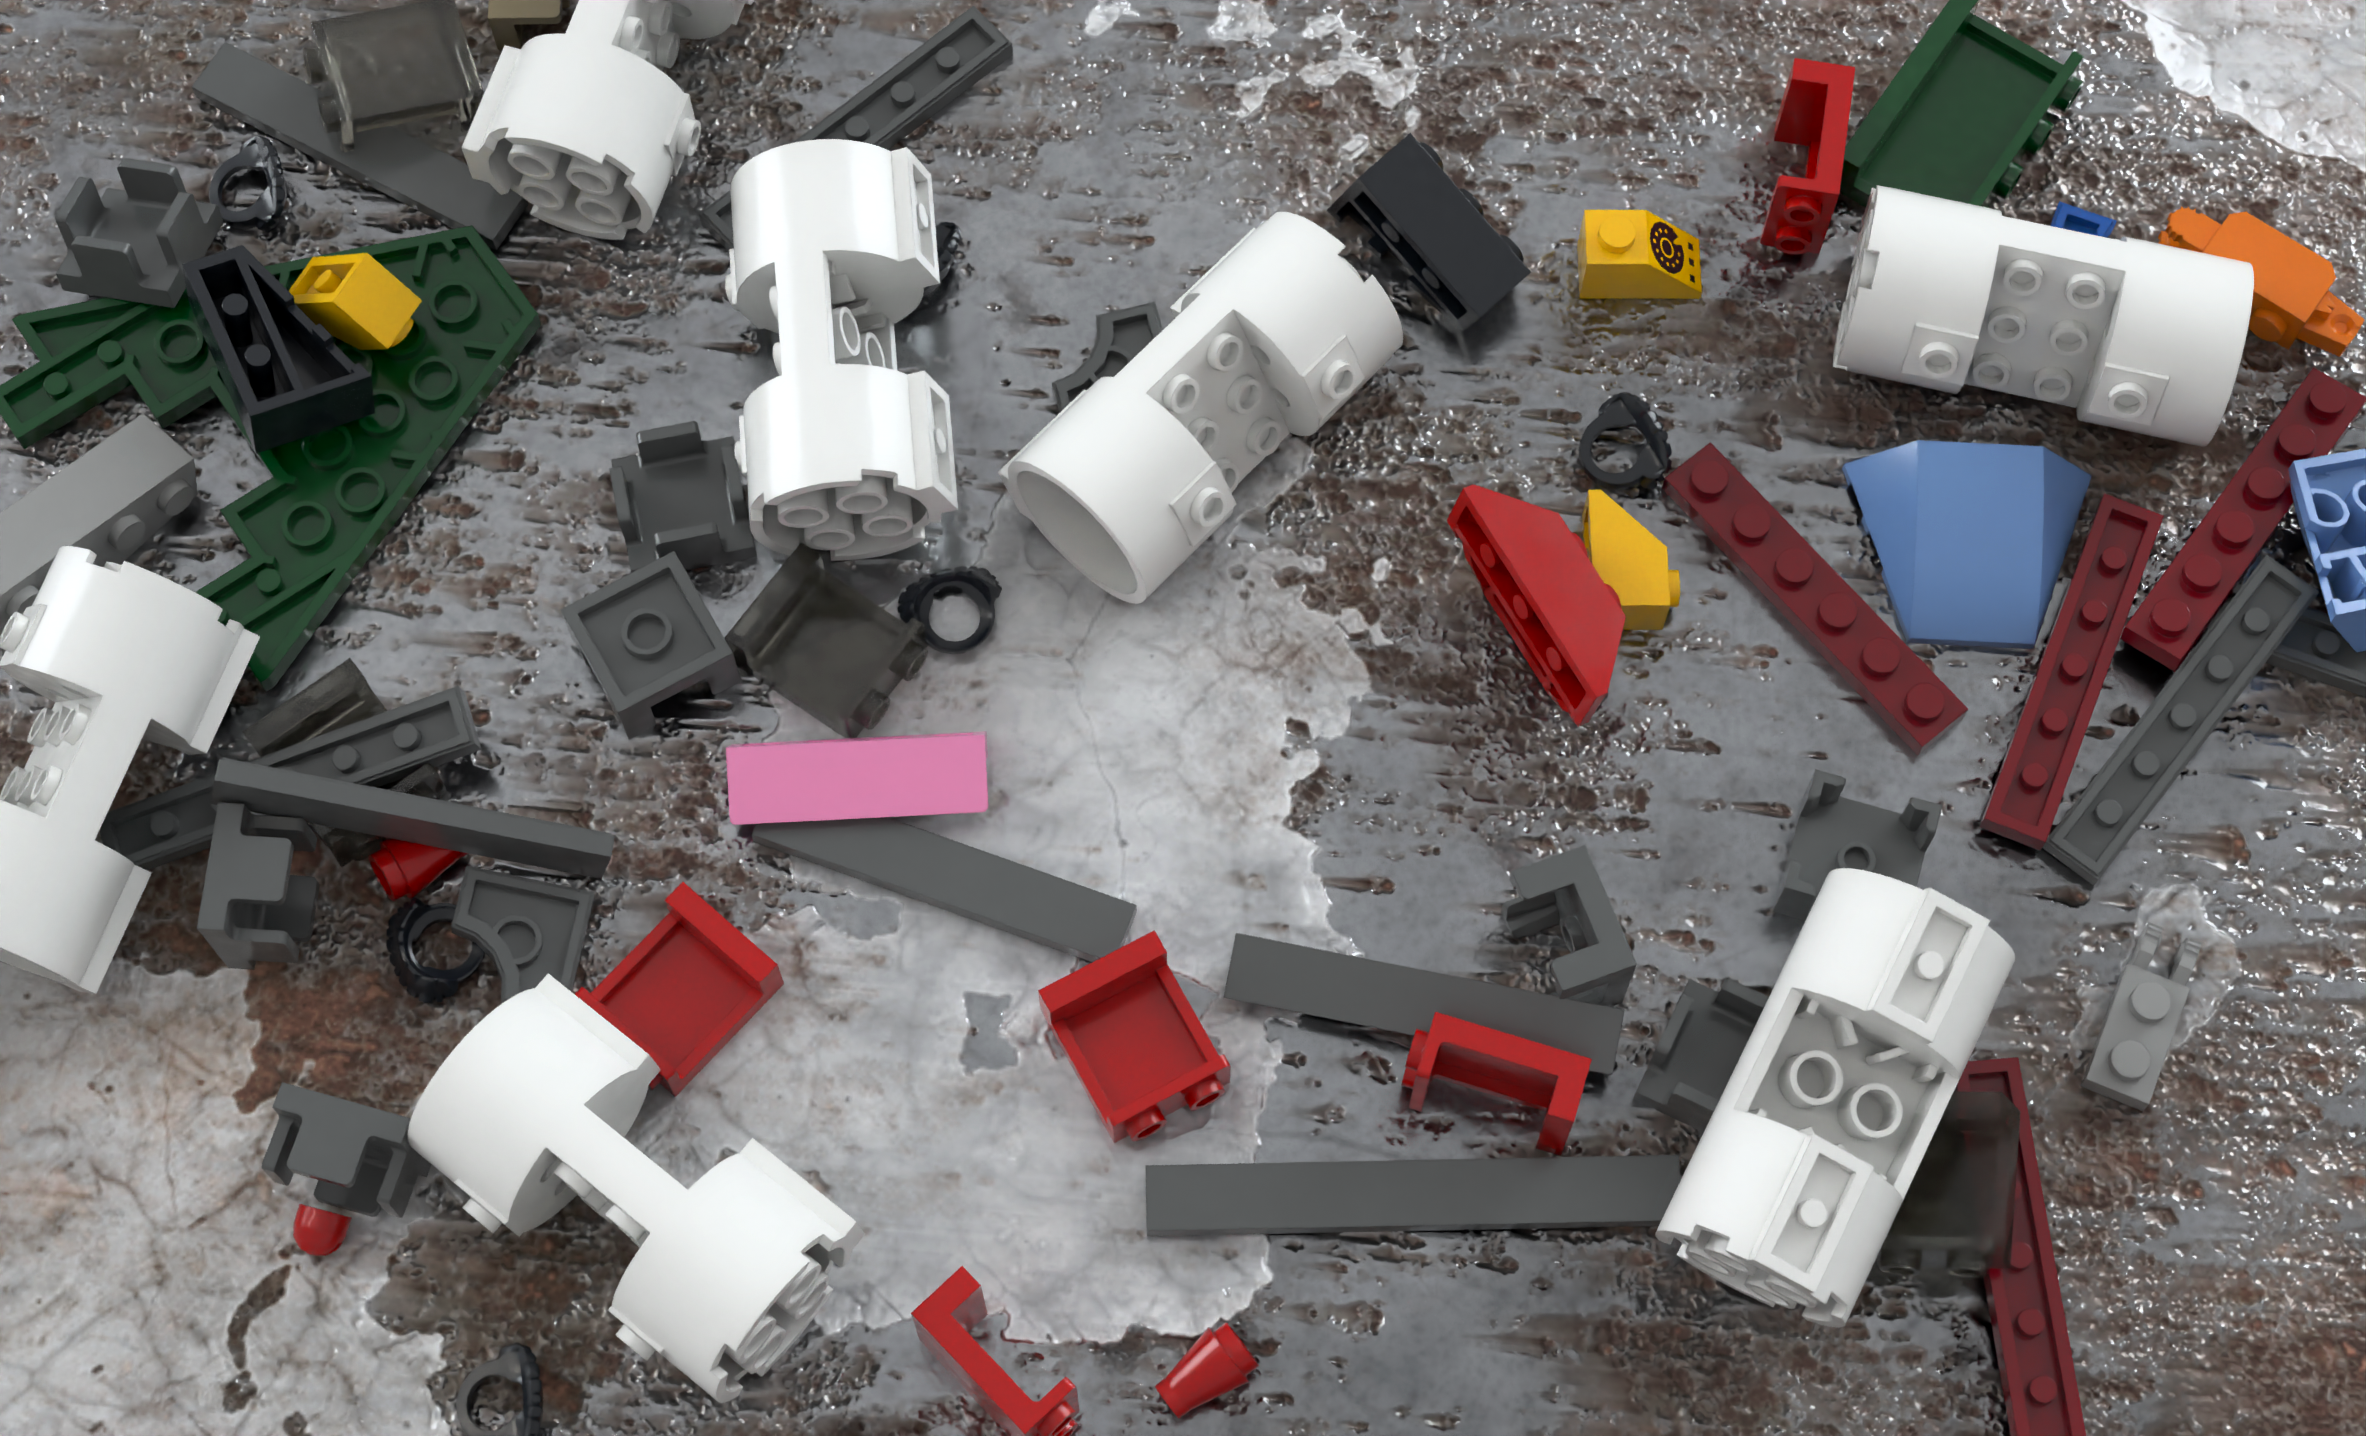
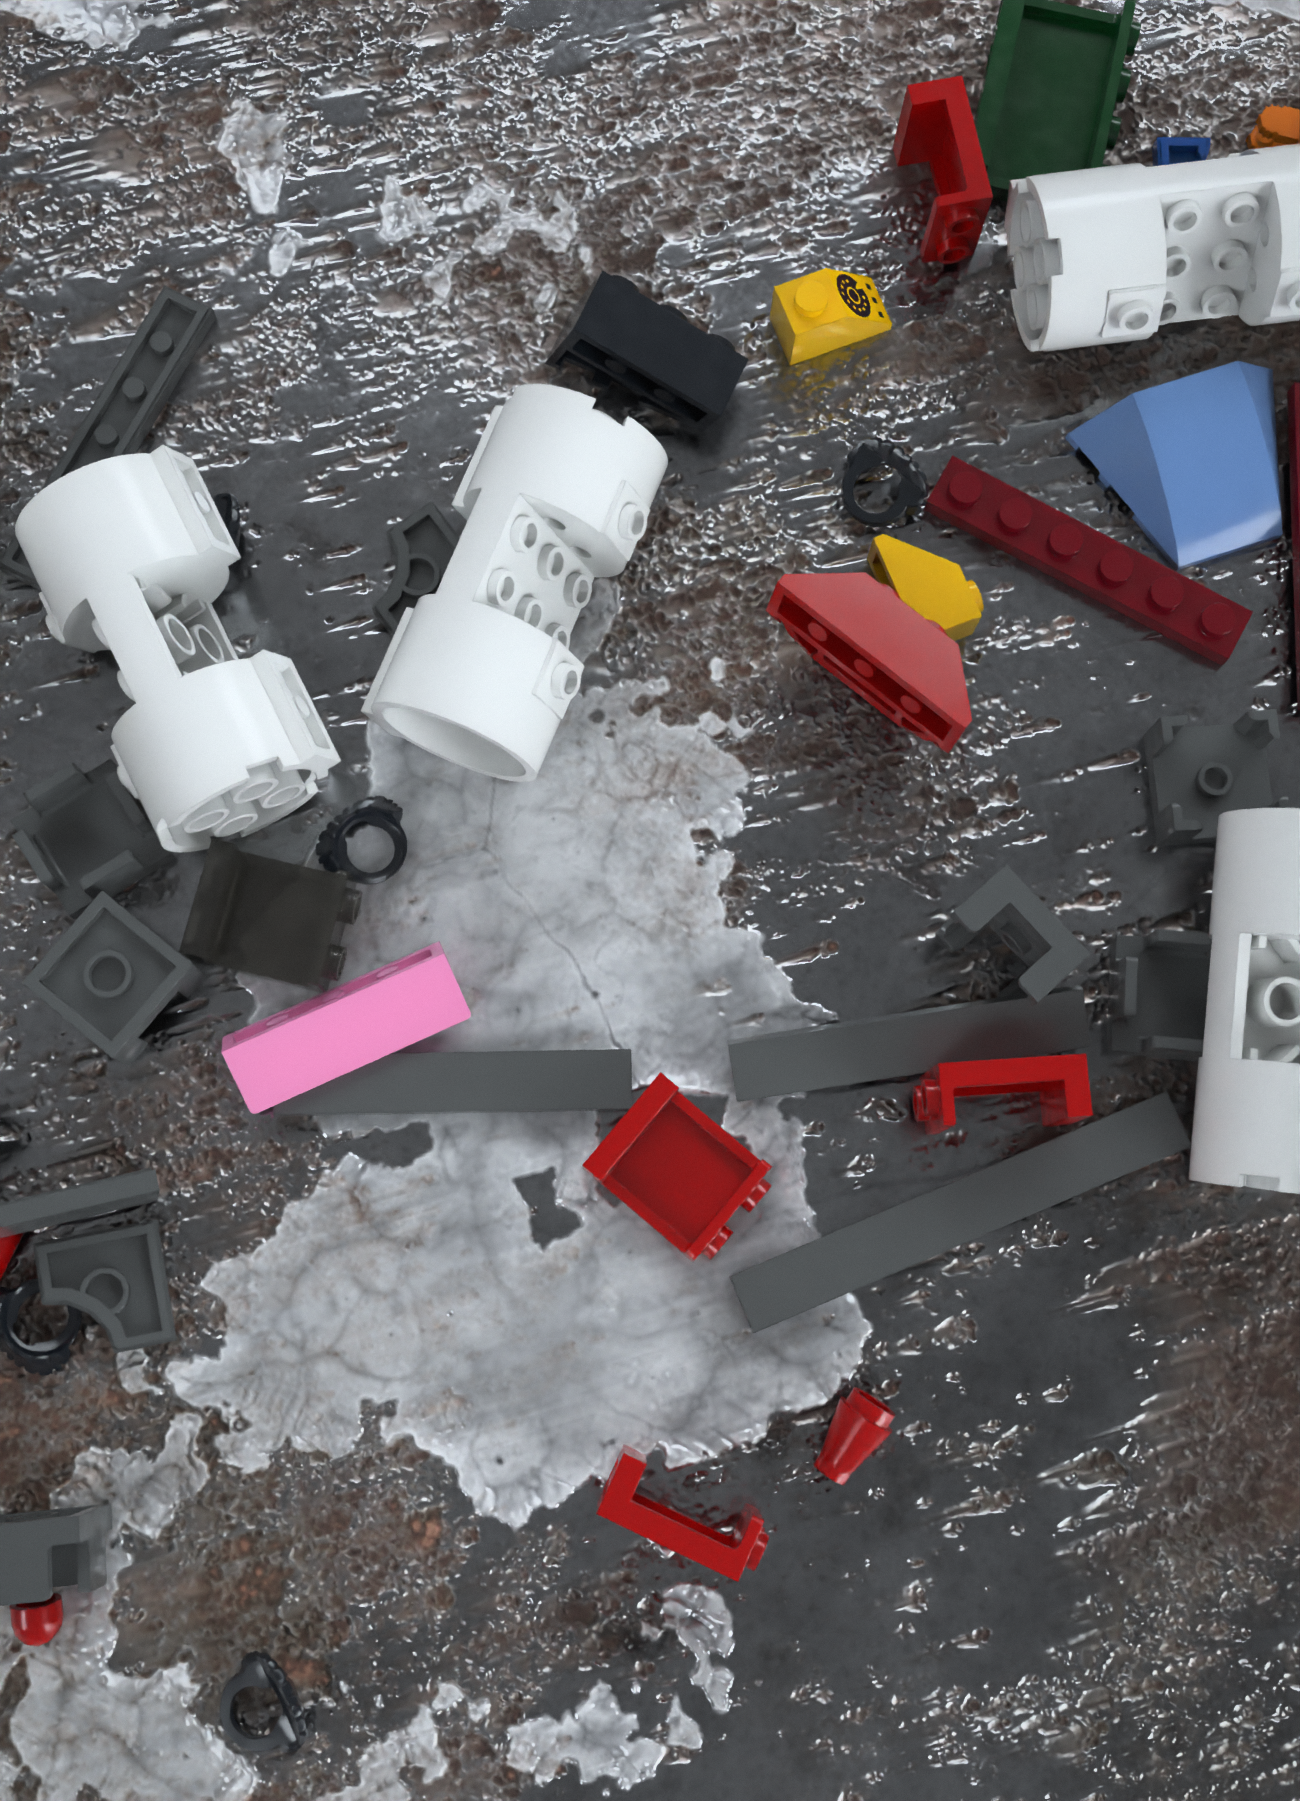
camera: 25 degrees left, 10 degrees up
white cylinder [408,973,865,1403] -> none
red panel [575,882,784,1097] -> none

